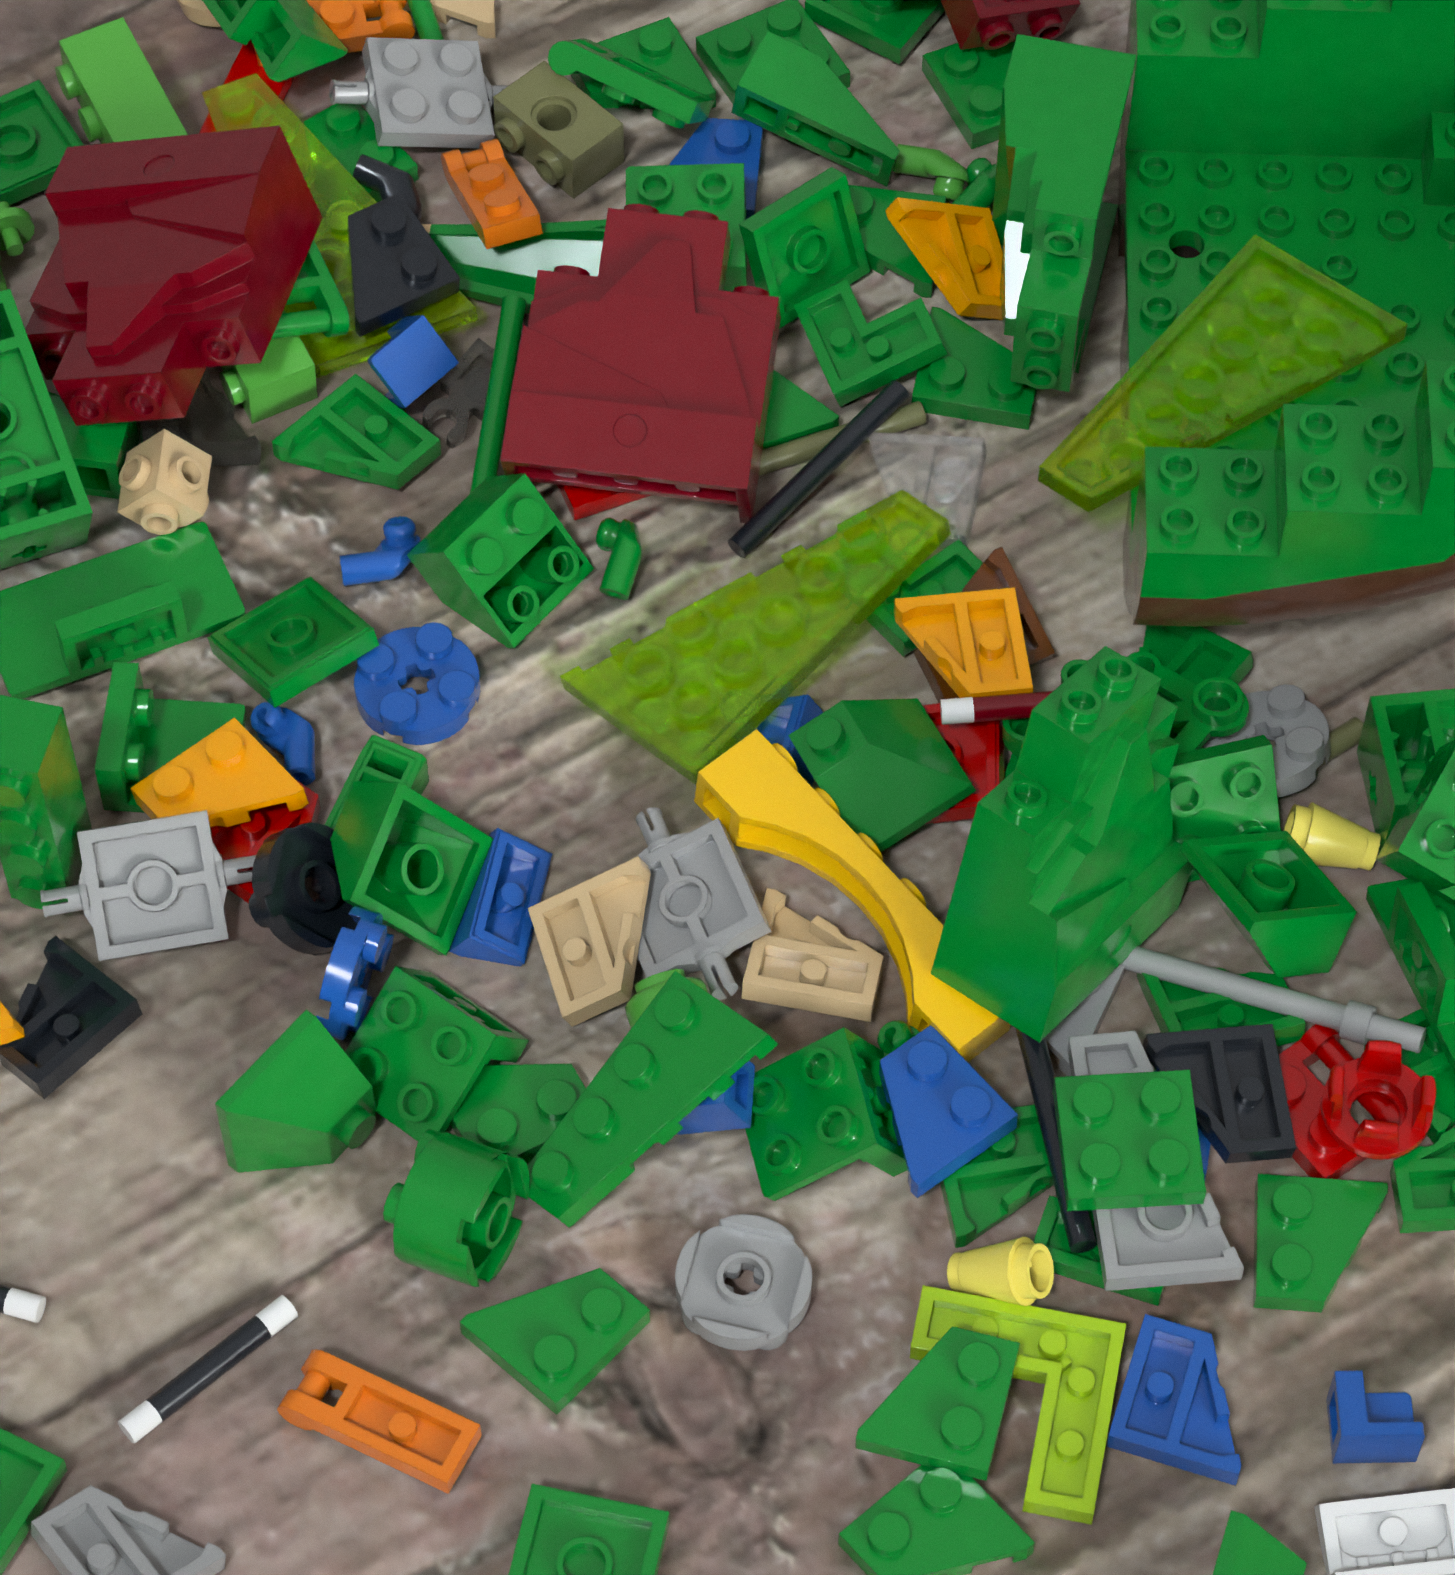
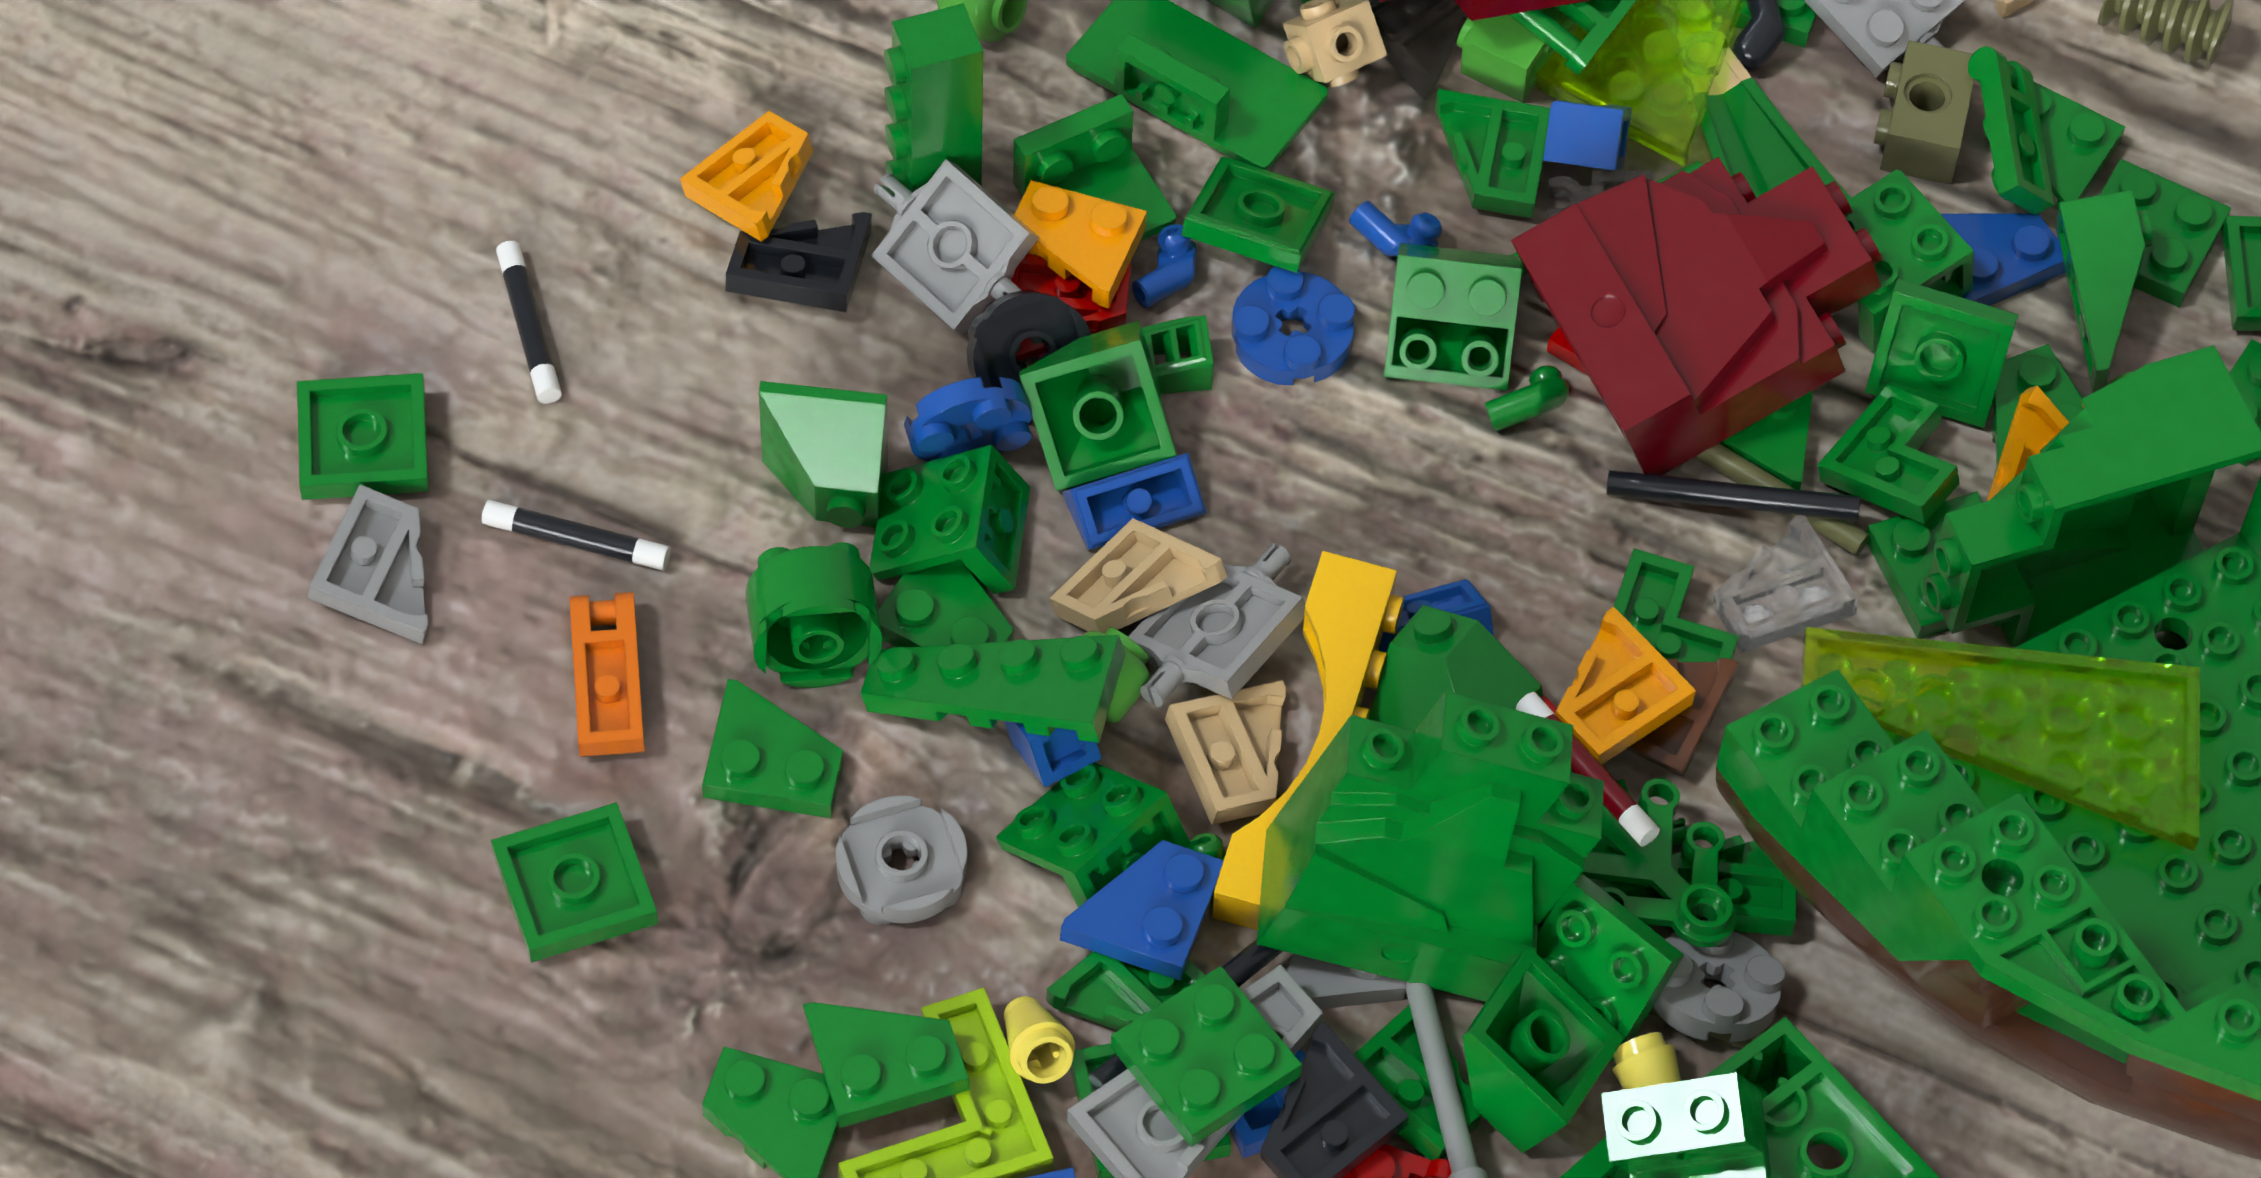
camera: 55 degrees right, 0 degrees up
black wing [347,193,460,337] -> none
orange plate [441,138,543,249] -> none
clear neon green wing [560,489,951,785] -> none

